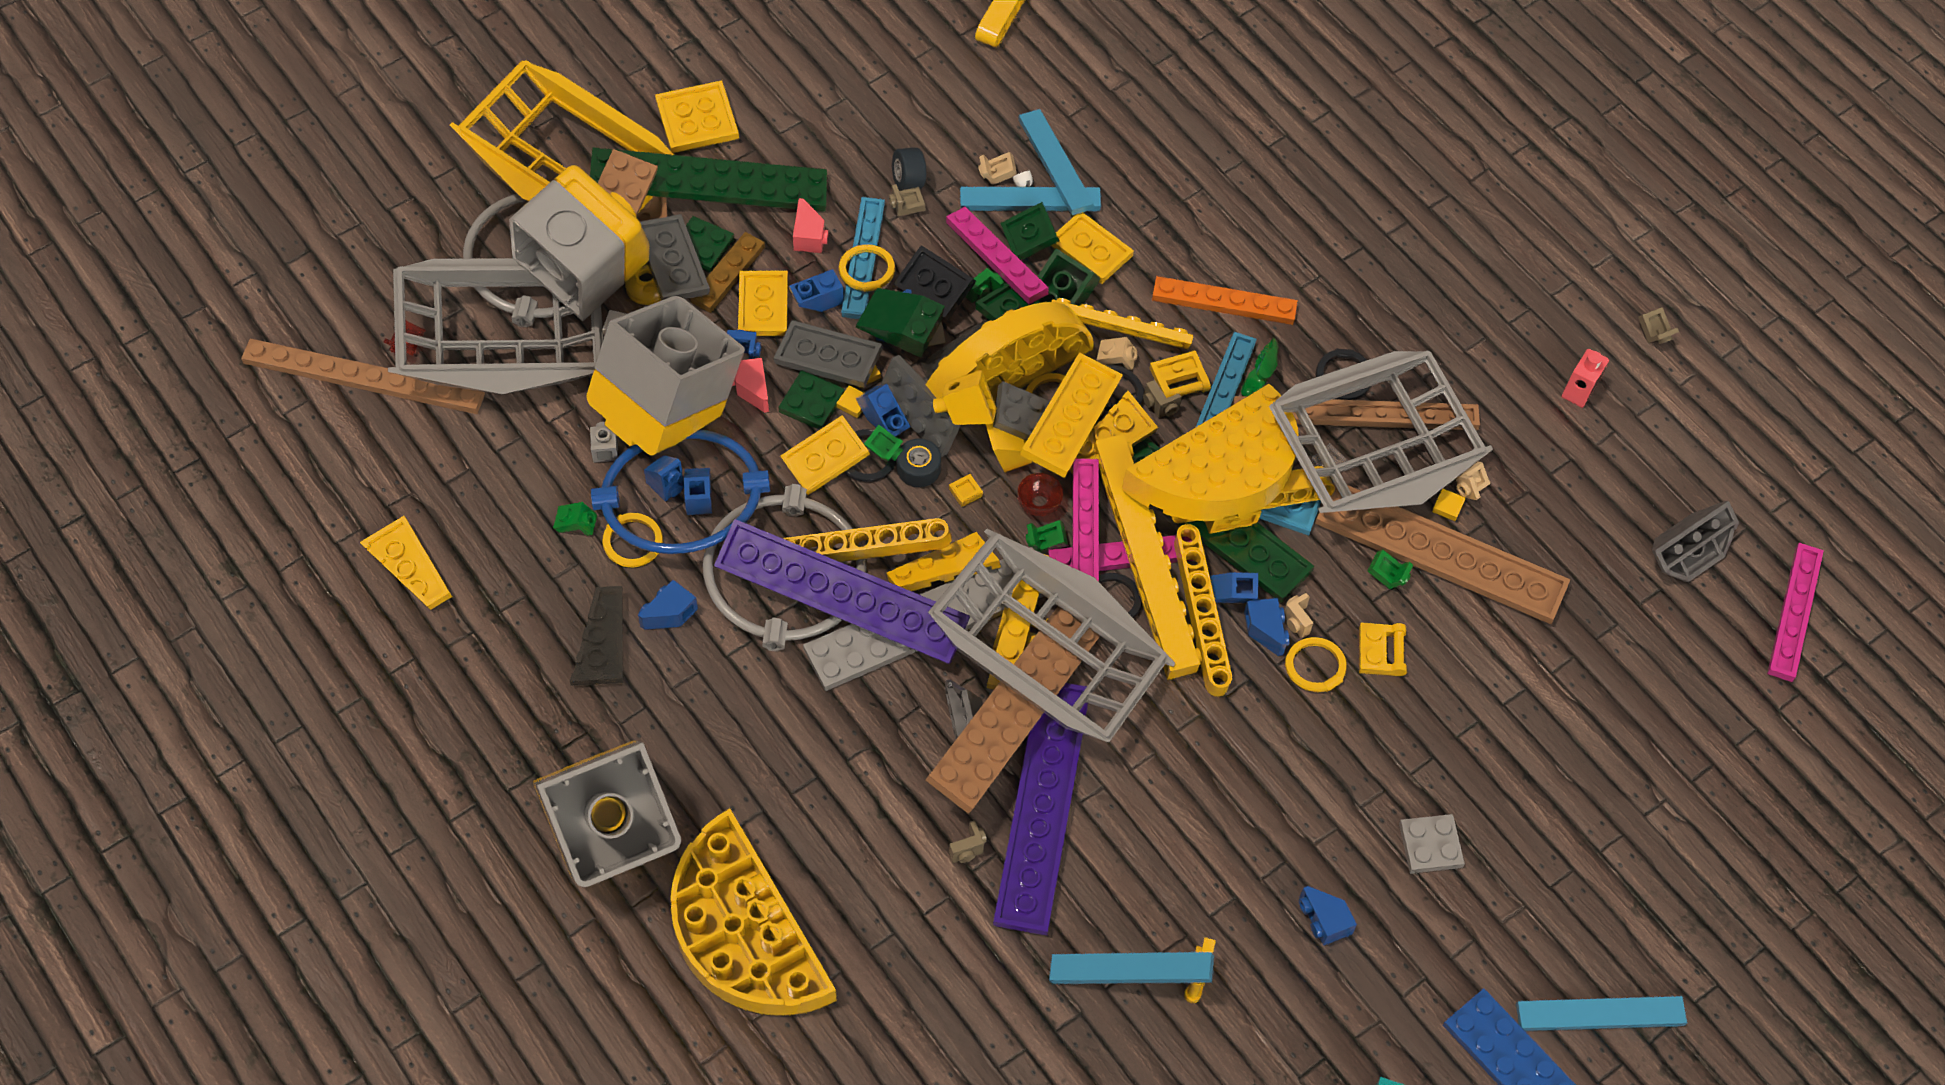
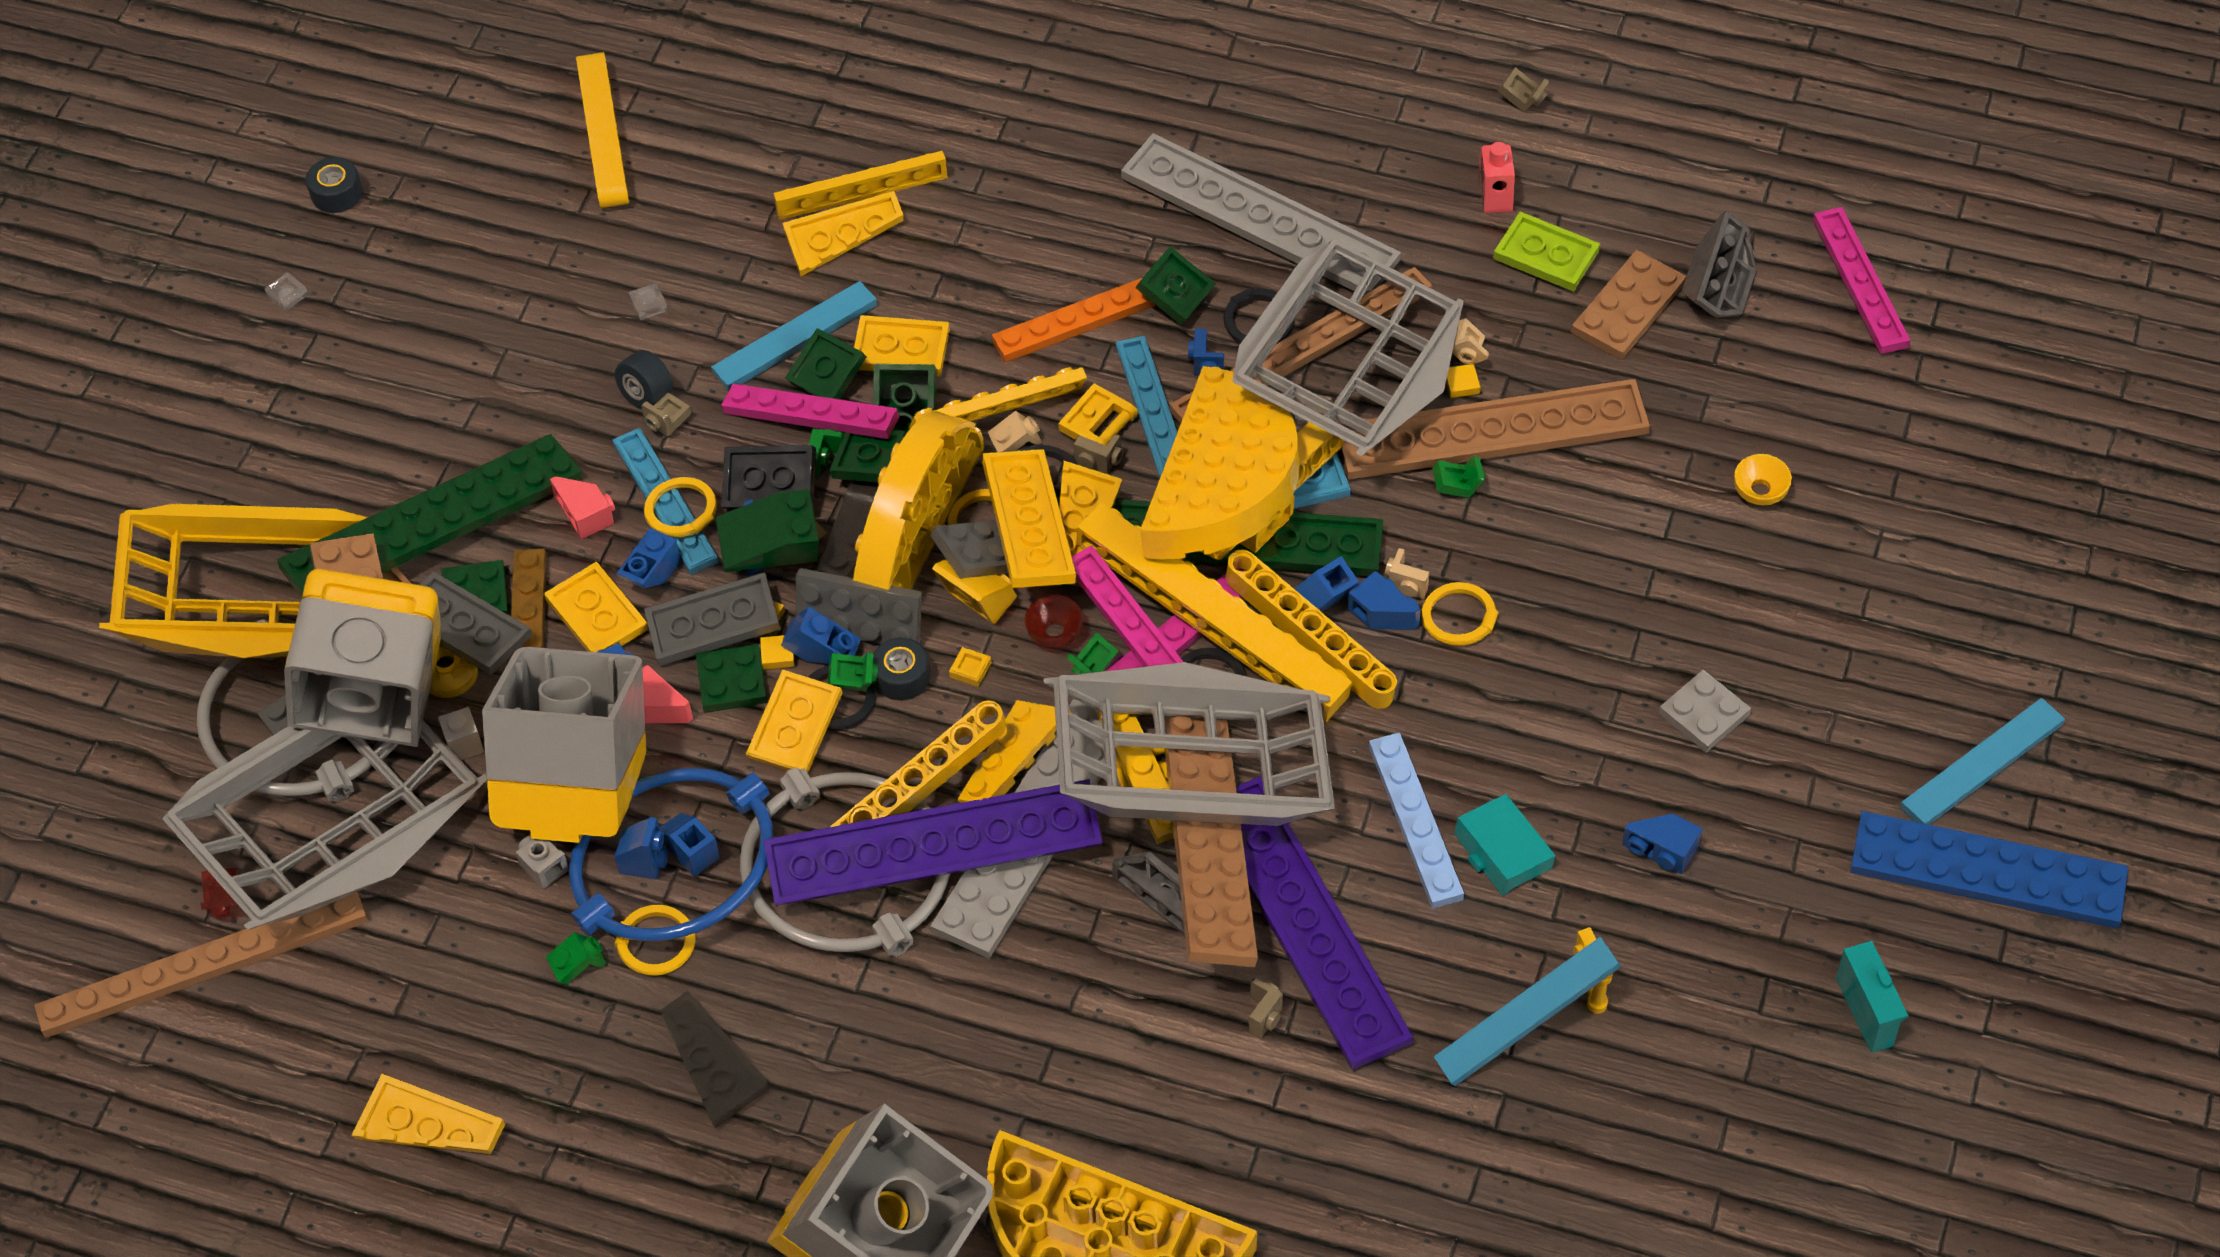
camera: 30 degrees left, 5 degrees down
blue slope [638,580,698,630] -> none
yellow plate [655,81,739,153] -> none
yellow torso [933,370,997,425] -> none
tan bracket [978,152,1017,185] -> none
white hinge [1013,170,1033,187] -> none
dark azure tile [1019,109,1094,216] -> none
green animal [1241,338,1278,397] -> none
yellow plate [1359,623,1407,676] -> none
none -> clear plate [629,283,668,320]
none -> yellow plate [774,151,948,220]
none -> yellow wing [782,191,904,277]
none -> light grey plate [1121,133,1401,295]
none -> dark green plate [1135,246,1216,325]
none -> blue bracket [1188,328,1224,376]
none -> light blue plate [1369,733,1464,909]
none -> teal container [1454,794,1556,896]
none -> lime plate [1493,211,1600,292]
none -> medium nougat plate [1571,249,1686,360]
none -> yellow piece [1734,454,1792,505]

